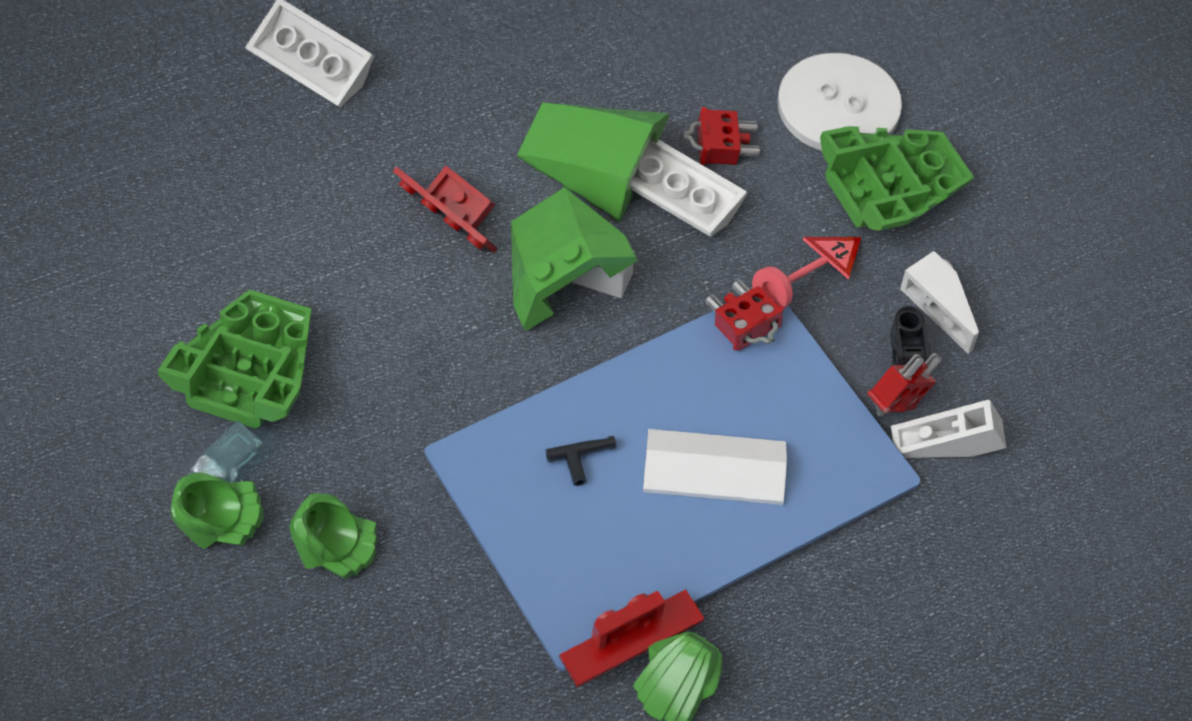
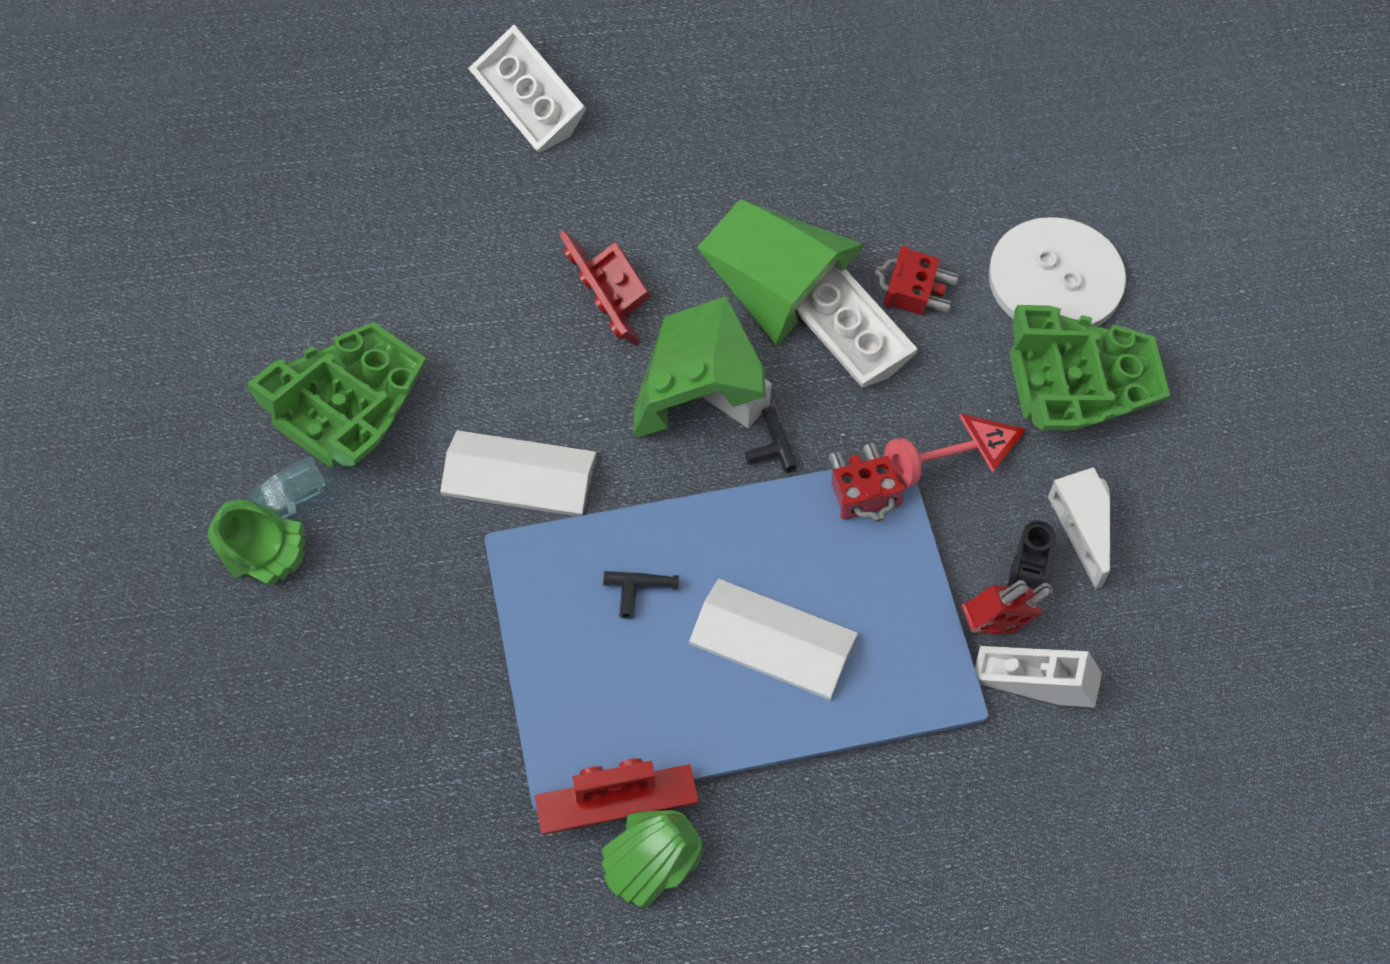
camera: 20 degrees right, 5 degrees up
bright green hair [290,493,377,580] -> none
none -> white slope [440,430,596,517]
none -> black piece [745,406,797,473]

